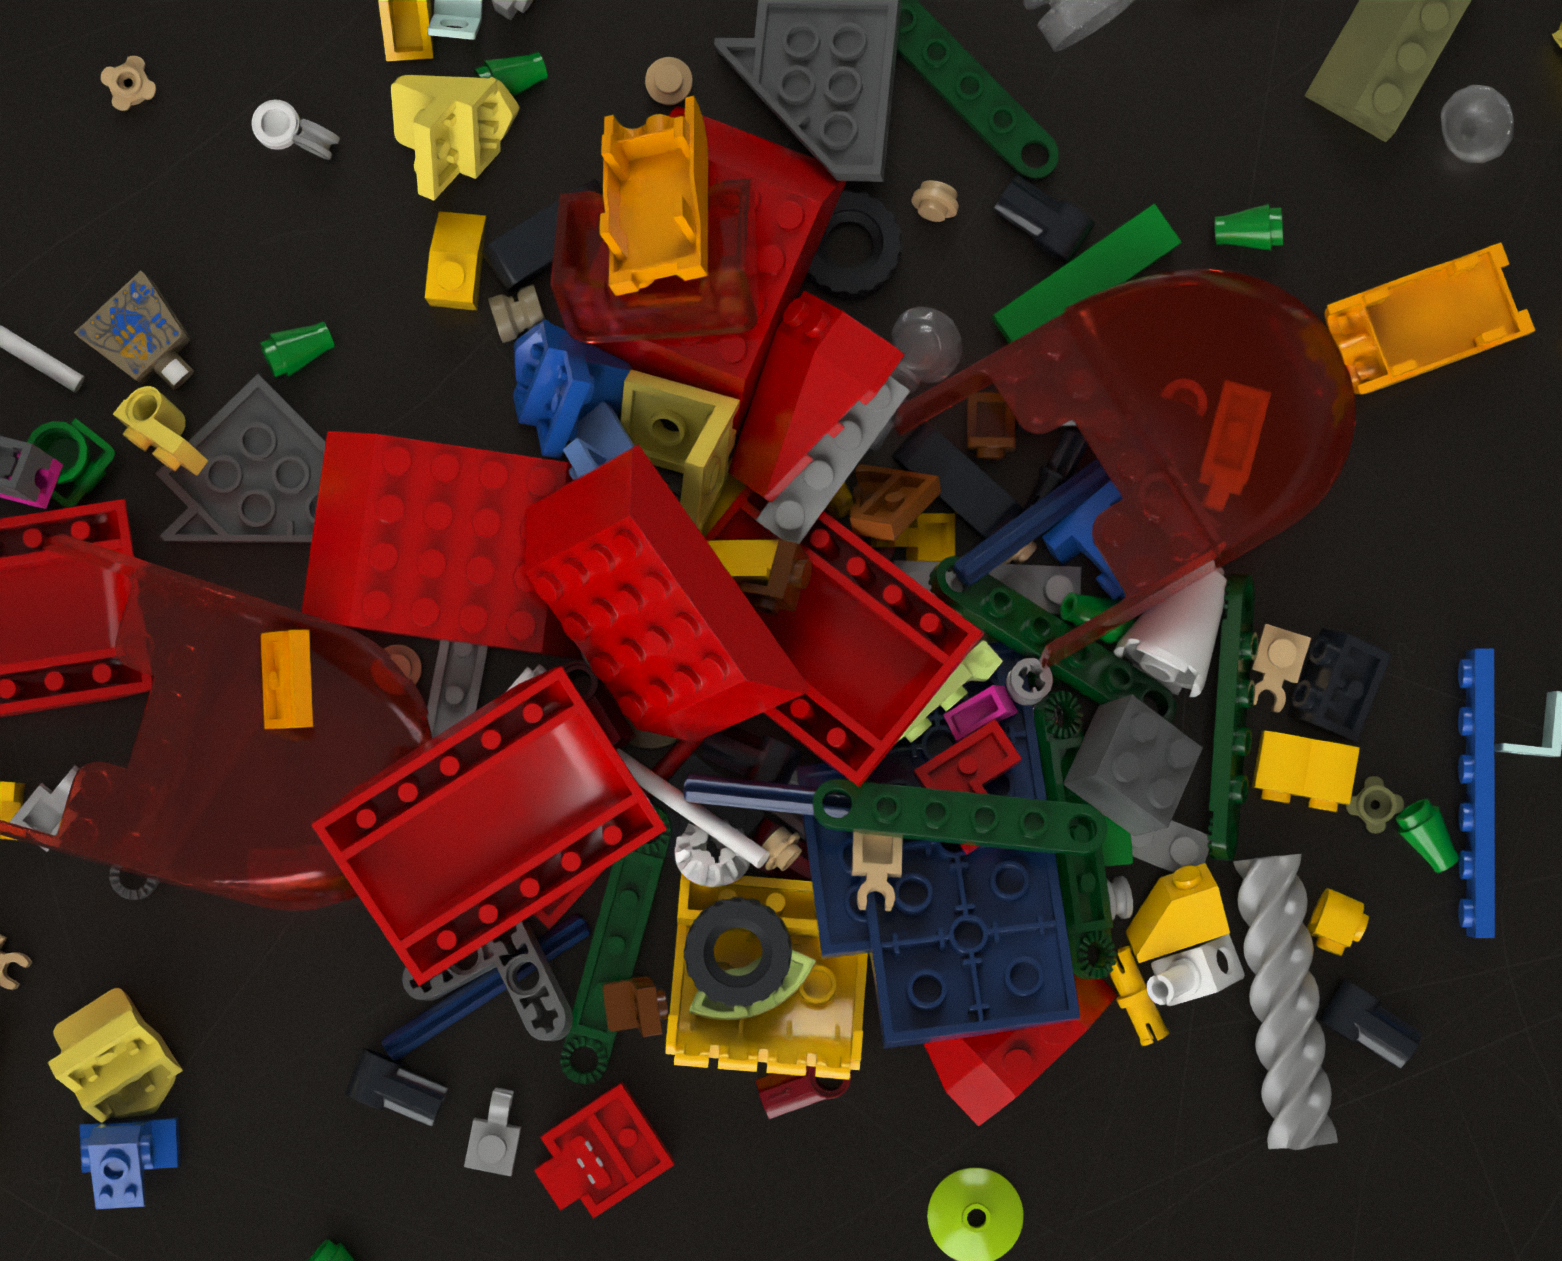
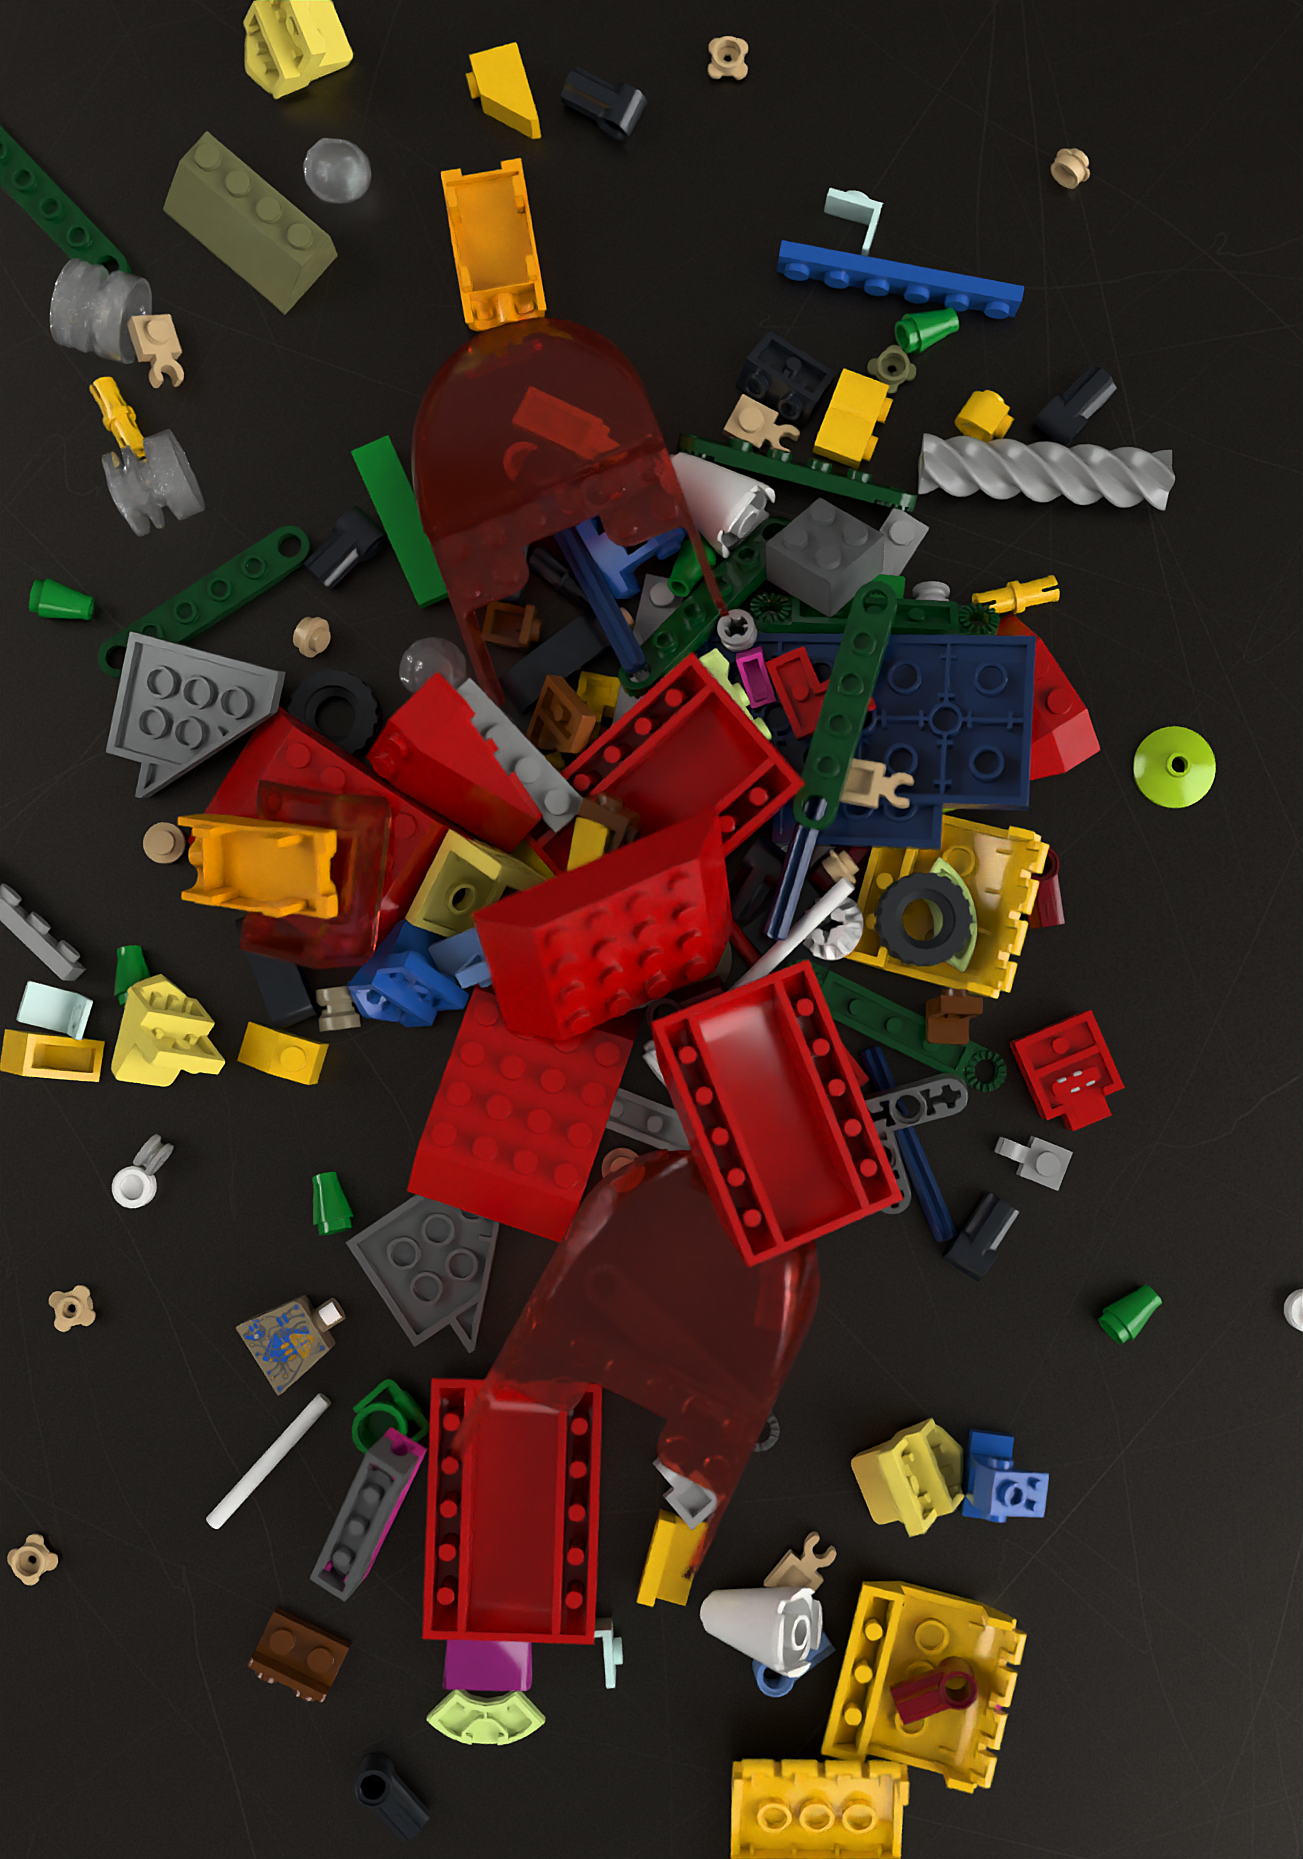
camera: 70 degrees left, 0 degrees up
light yellow plate [113,386,208,476] -> none
light orange plate [261,630,313,729] -> none
yellow slope [1125,863,1230,963] -> none
white bracket [1147,934,1245,1006] -> none
green cone [1215,203,1283,251] -> none

